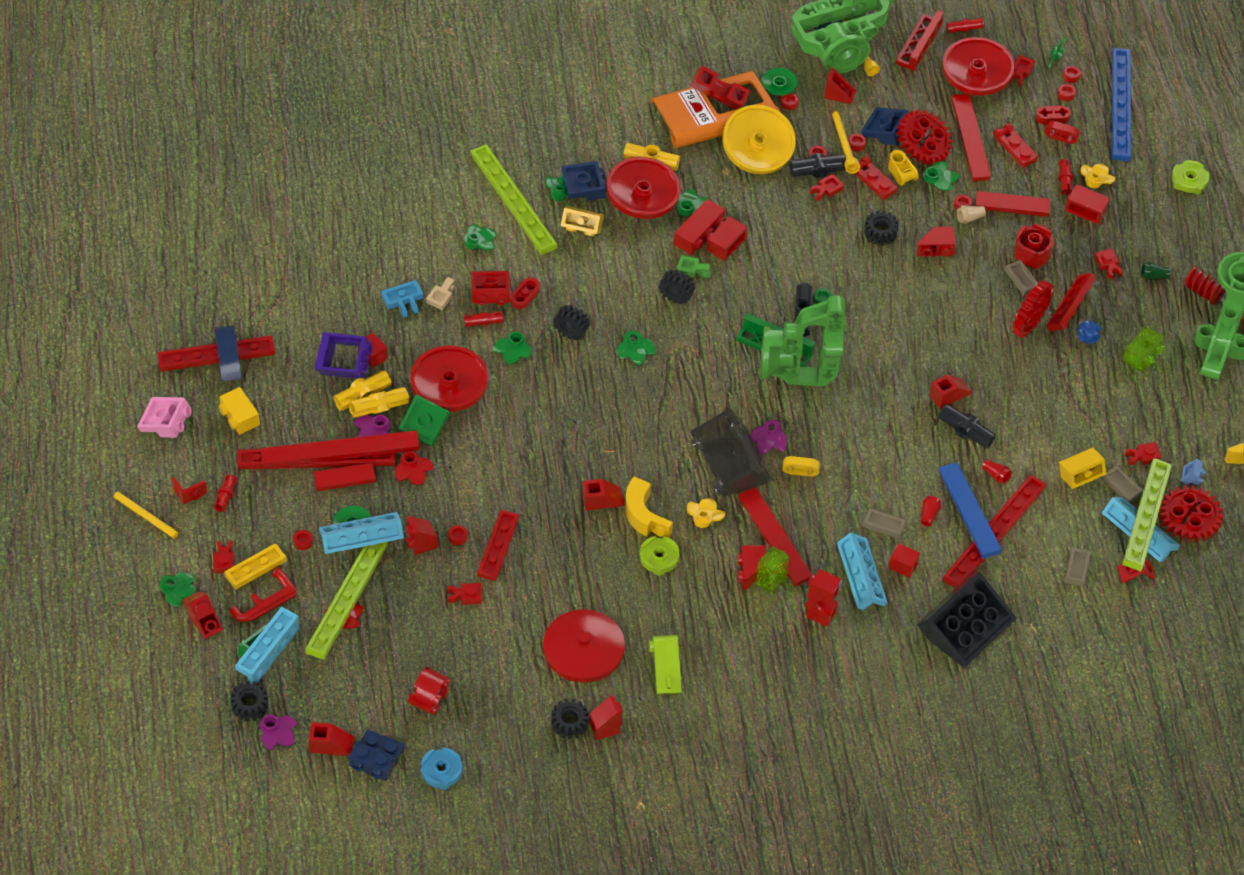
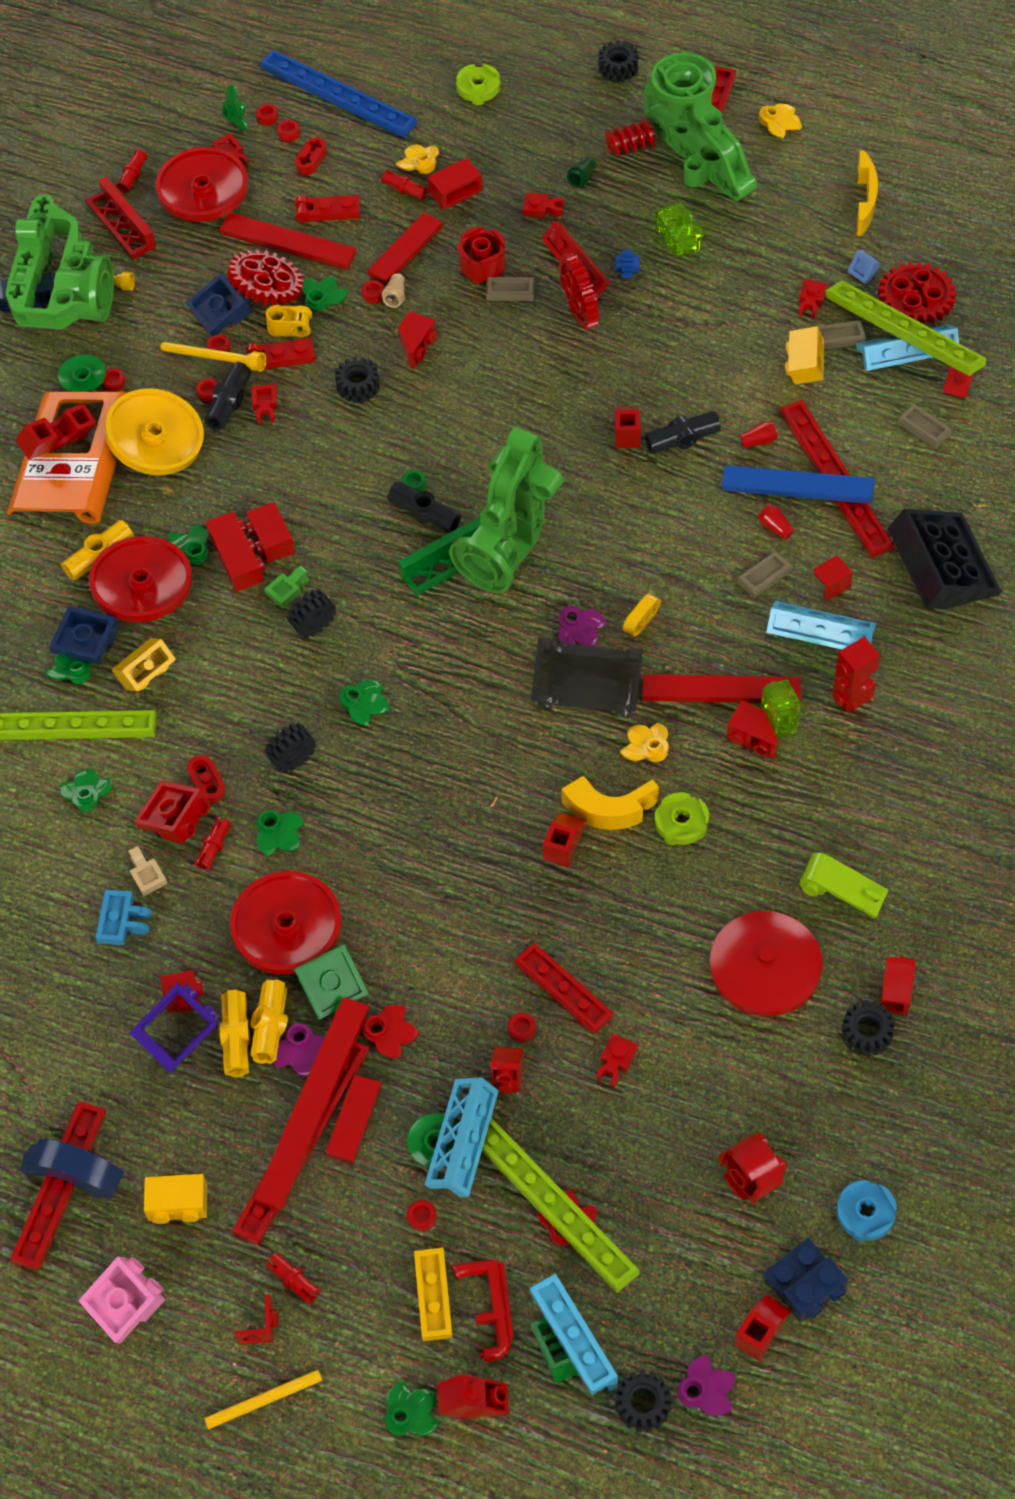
camera: 55 degrees left, 5 degrees up
red plate [213,540,235,573] -> none
red slope [824,67,856,104] -> none
red beam [1044,121,1080,144] -> none

